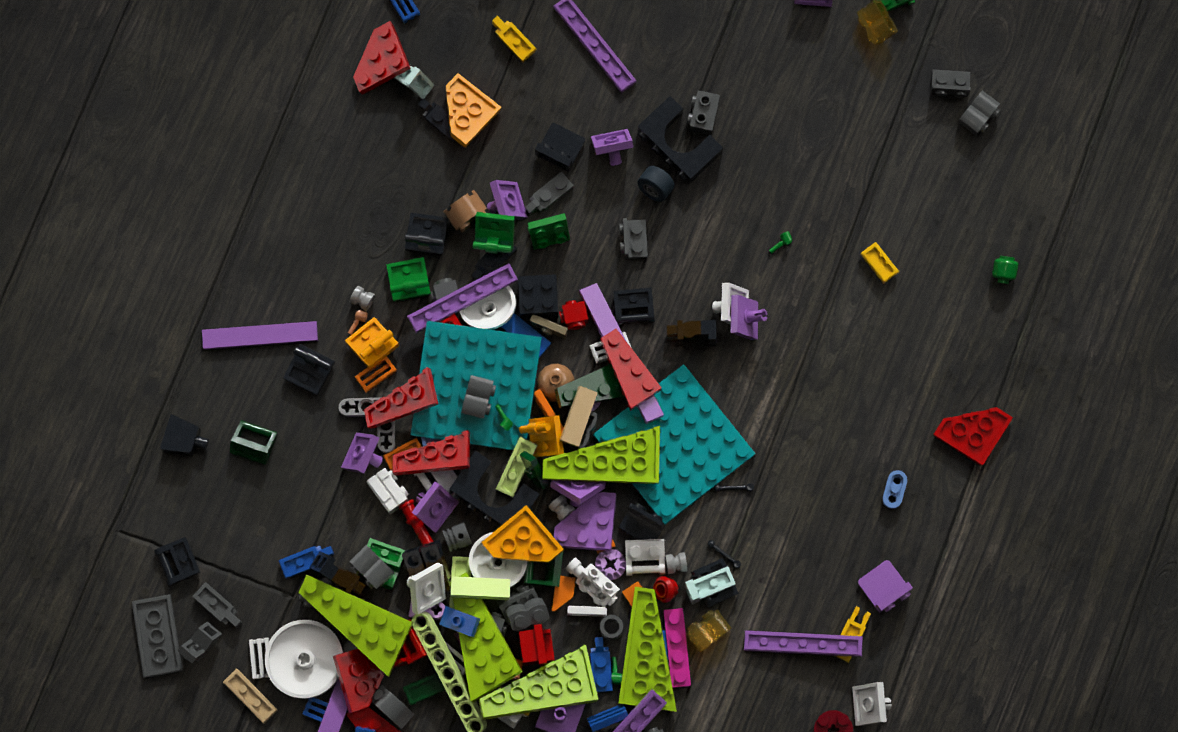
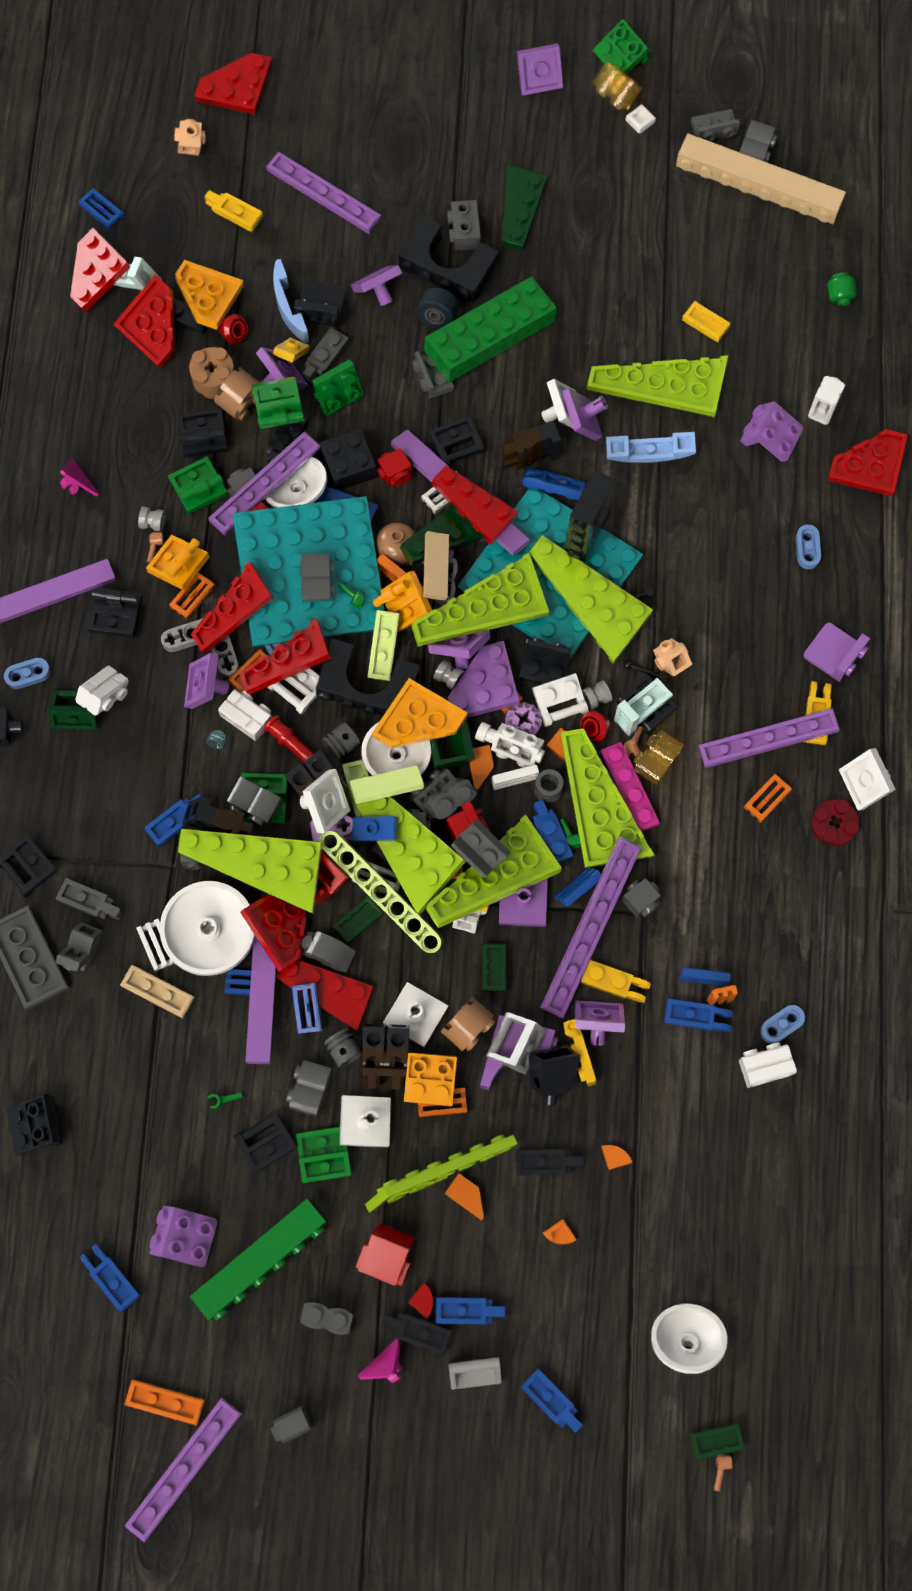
camera: 20 degrees left, 5 degrees down
medium lavender tile [412,482,459,533] -> none
dark green plate [520,451,548,489] -> none
dark tan plate [530,314,568,339] -> none
green hand [769,231,792,254] -> none
none -> medium blue plate [4,658,50,689]
none -> dark pink piece [60,459,99,497]
none -> white brick [75,666,129,715]
none -> red plate [114,275,175,368]
none -> medium nougat brick [189,347,234,399]
none -> clear light blue hinge [206,730,226,750]
none -> red cone [219,314,247,344]
none -> light blue slope [273,259,309,343]
none -> yellow plate [273,338,310,362]
none -> green brick [424,276,557,383]
none -> dark grey bracket [451,819,510,878]
none -> dark green wing [503,165,547,251]
none -> blue hinge [522,468,586,500]
none -> lime wing [529,535,653,664]
none -> black arch [565,470,615,562]
none -> lime wing [587,356,728,417]
none -> light blue slope [606,432,696,462]
none -> nougat hand [623,726,643,756]
none -> white tile [626,105,656,134]
none -> light nougat brick [653,638,692,676]
none -> tan brick [676,134,846,224]
none -> medium lavender bracket [740,401,803,462]
none -> orange tile [744,774,792,823]
none -> white brick [808,376,845,425]

